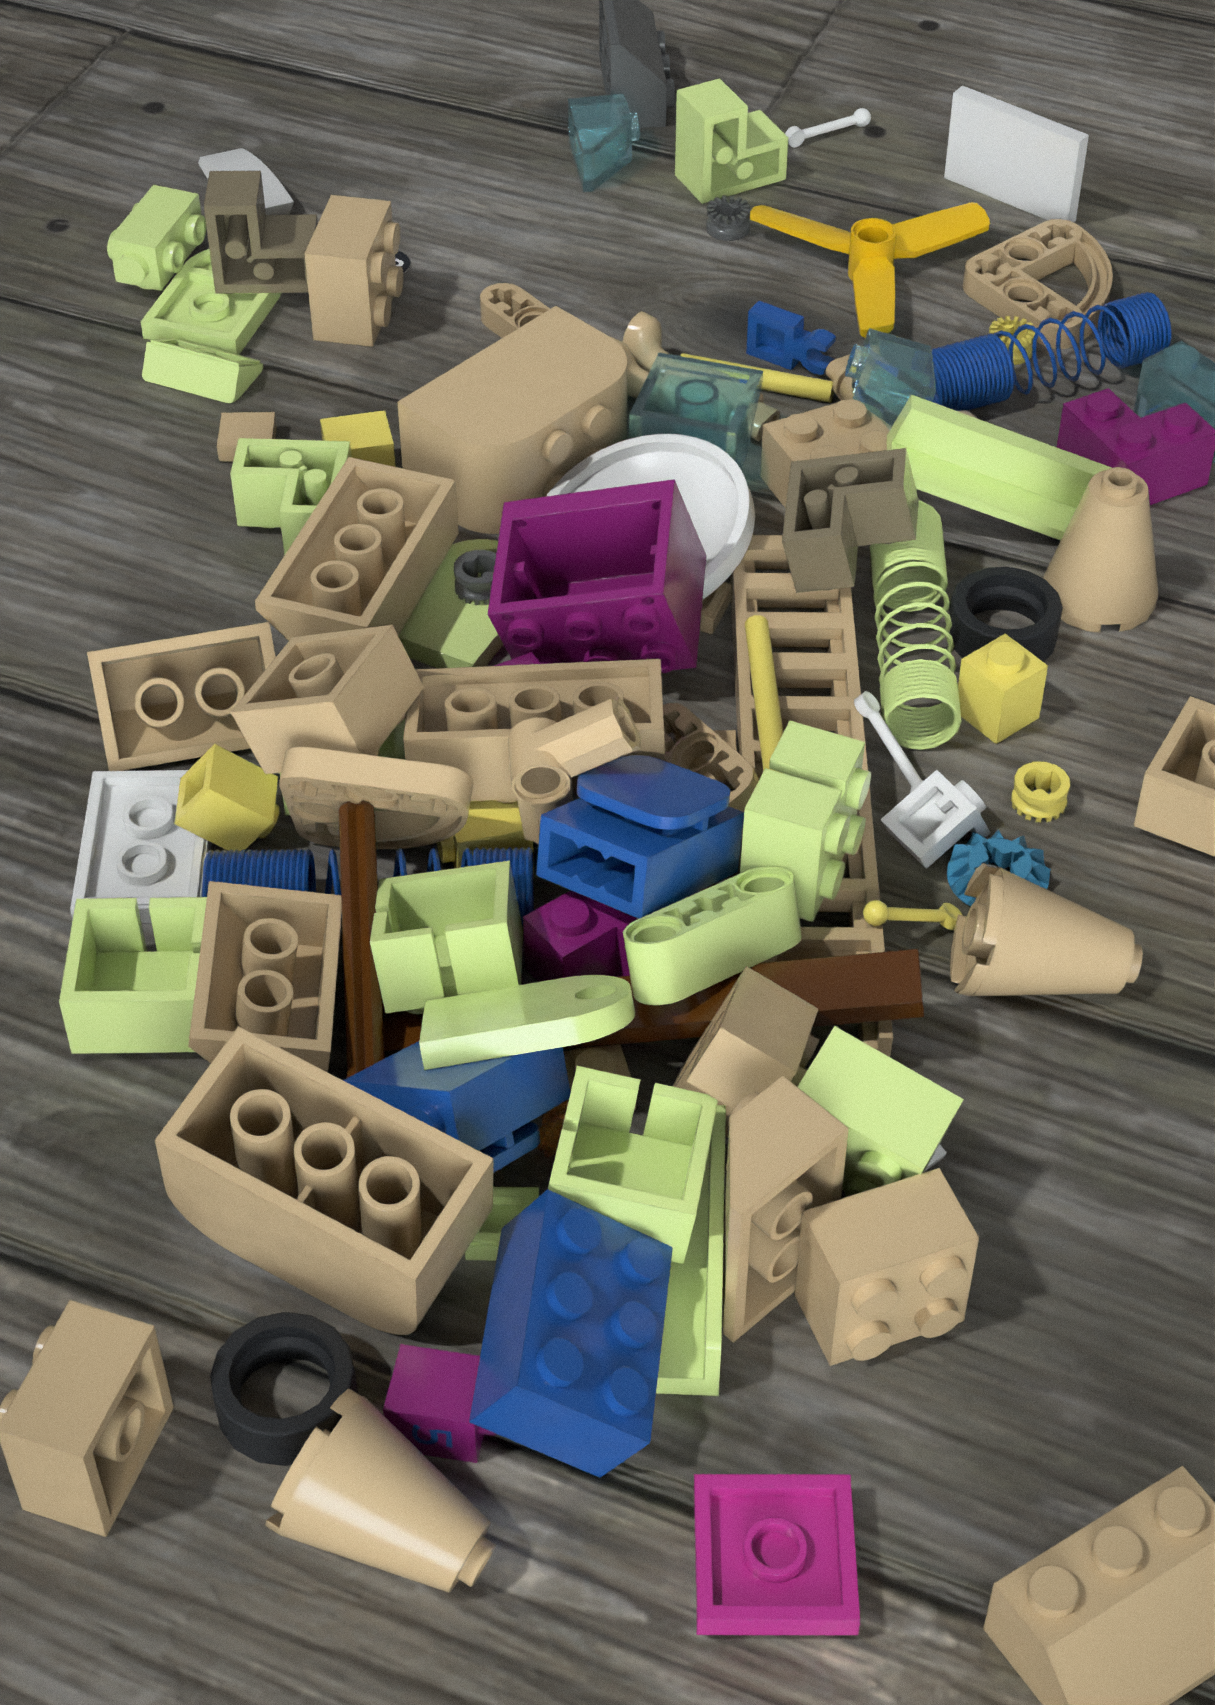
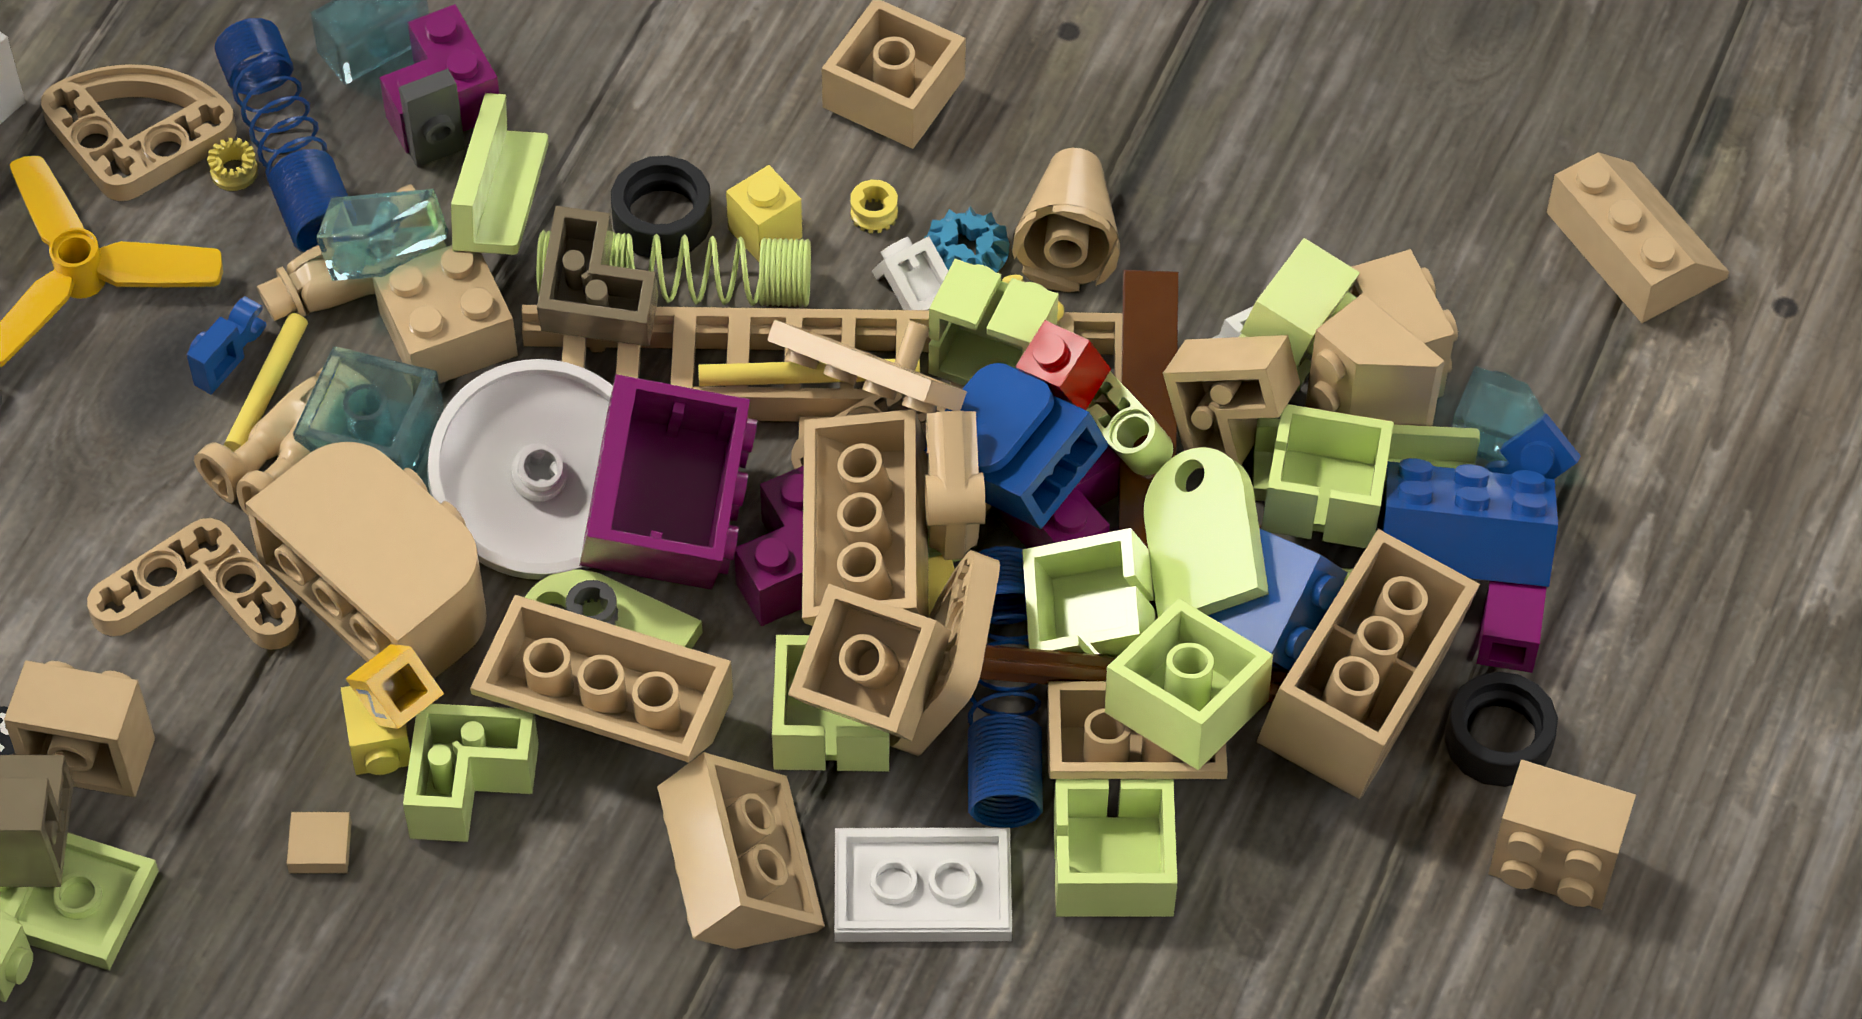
camera: 90 degrees left, 10 degrees up
yellowish green slope [142,338,263,403] -> none
light yellow brick [174,744,279,851] -> none
tan cone [265,1389,496,1593] -> none
dark pink plate [693,1474,860,1635] -> none
white hinge [854,691,924,793] -> none
tan cone [1044,467,1158,632] -> none
none -> yellow brick [346,644,444,729]
none -> dark grey plate [399,69,465,167]
none -> tan plate [767,320,967,414]
none -> red brick [1015,320,1111,410]
none -> yellowish green brick [1105,599,1273,770]
none -> clear light blue slope [1452,366,1545,462]
none -> blue plate [1484,413,1581,479]

